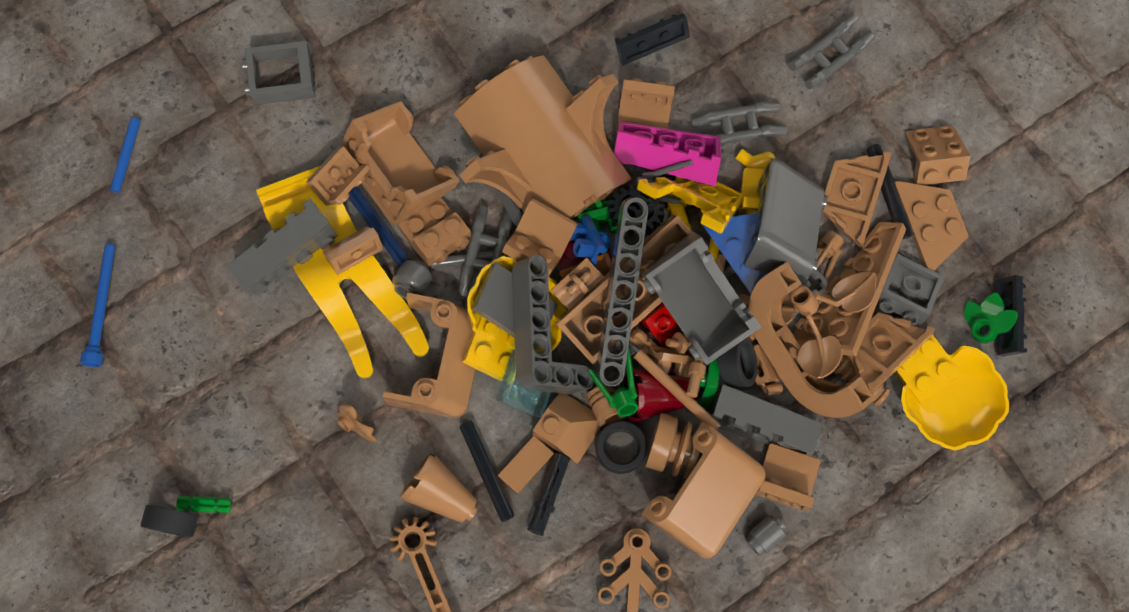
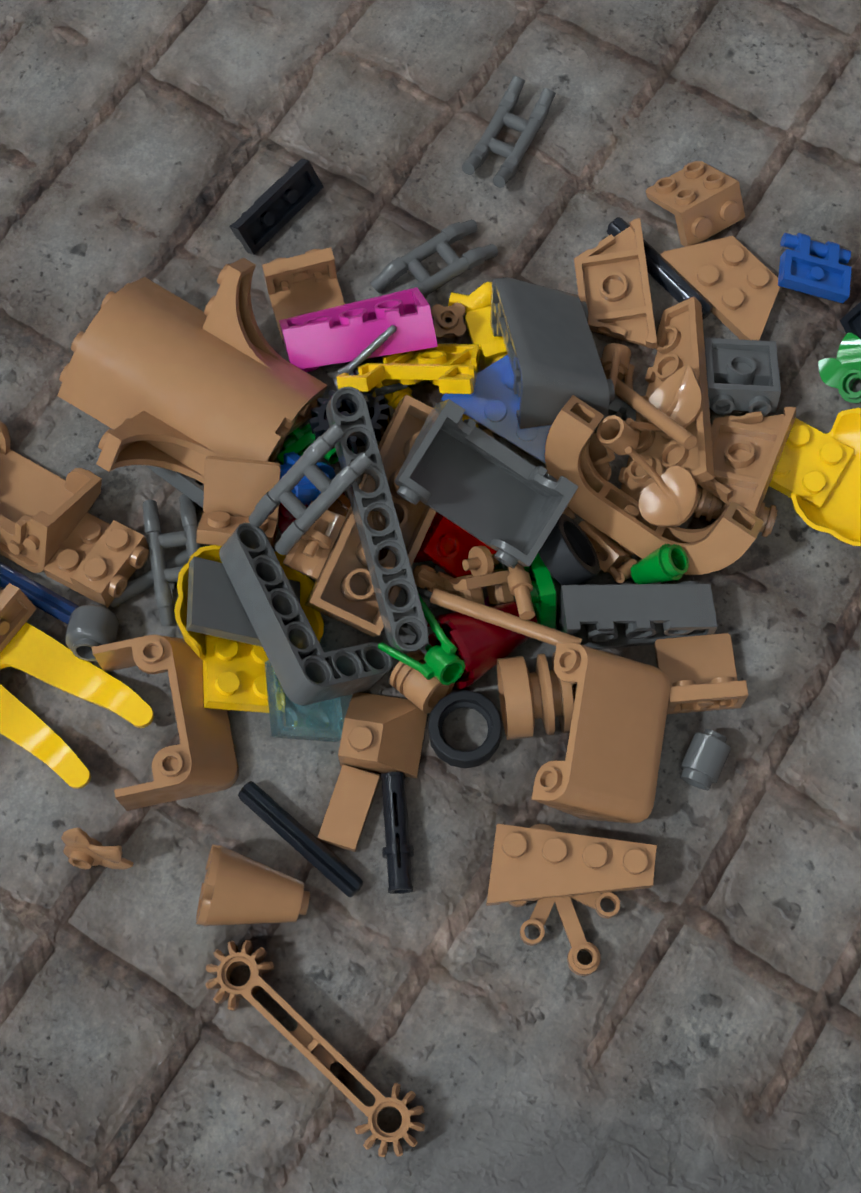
camera: 15 degrees left, 5 degrees down
none -> dark grey piece [248,423,373,555]
none -> medium nougat plate [431,303,466,338]
none -> medium nougat wing [486,824,657,906]
none -> medium nougat bar [607,377,697,450]
none -> green cone [631,544,689,584]
none -> blue plate [778,233,852,304]

